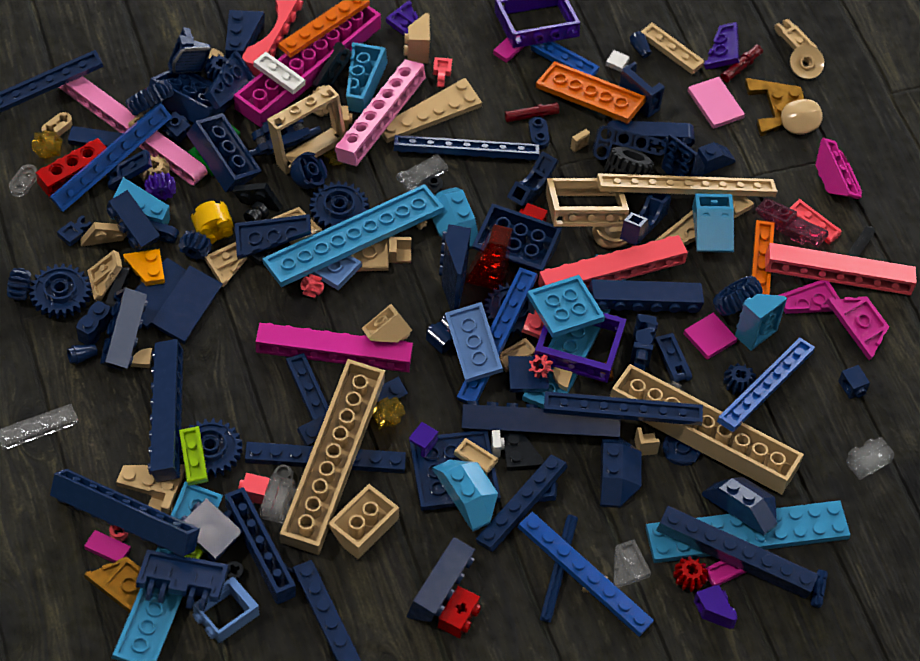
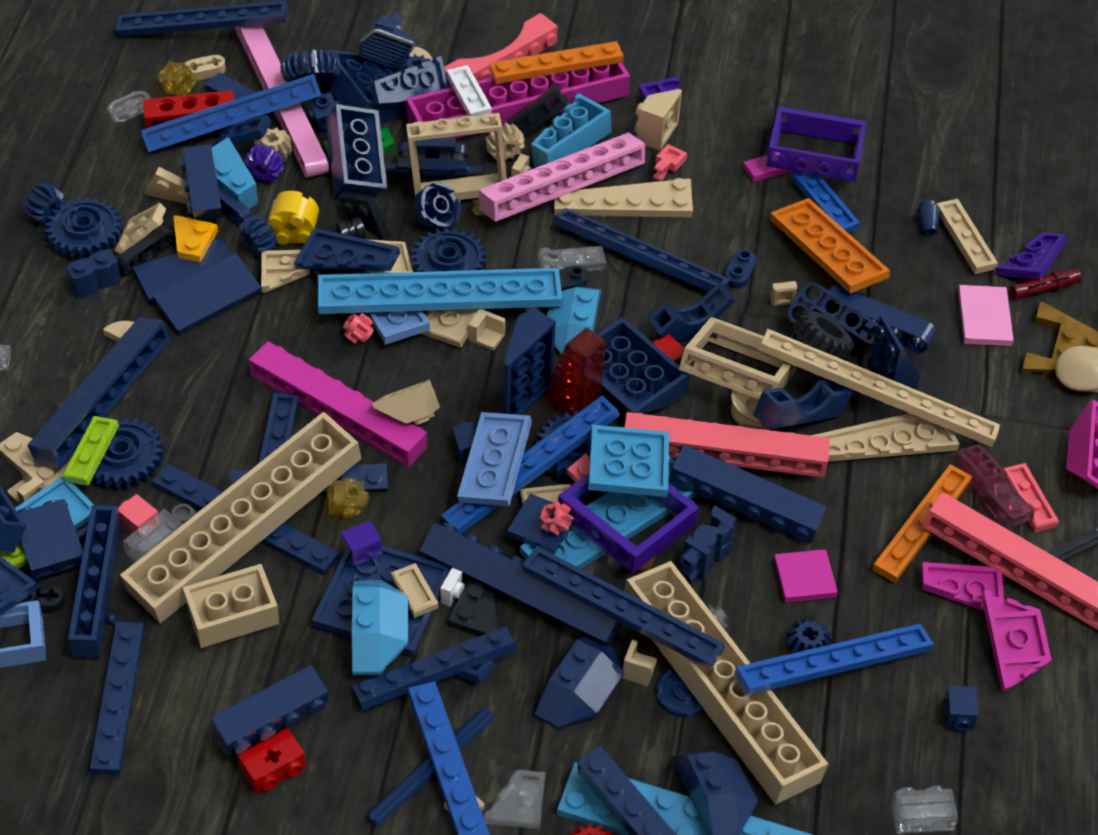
camera: 30 degrees right, 5 degrees down
dark blue plate [57,216,92,246] -> none
dark blue cone [67,344,98,364] -> none
dark blue wedge [100,287,148,371] -> none
dark blue wedge [225,10,265,59] -> none
dark red pin [505,102,559,123] -> none
tan tile [553,367,573,391] -> none
white tile [606,50,629,72] -> none
dark blue panel [619,62,665,118] -> none
dark blue plate [654,333,692,384] -> none
dark azure slope [692,194,734,252] -> none
dark blue slope [697,142,736,174] -> none
dark blue gear [713,276,763,316] -> none
dark azure slope [735,294,787,350] -> none

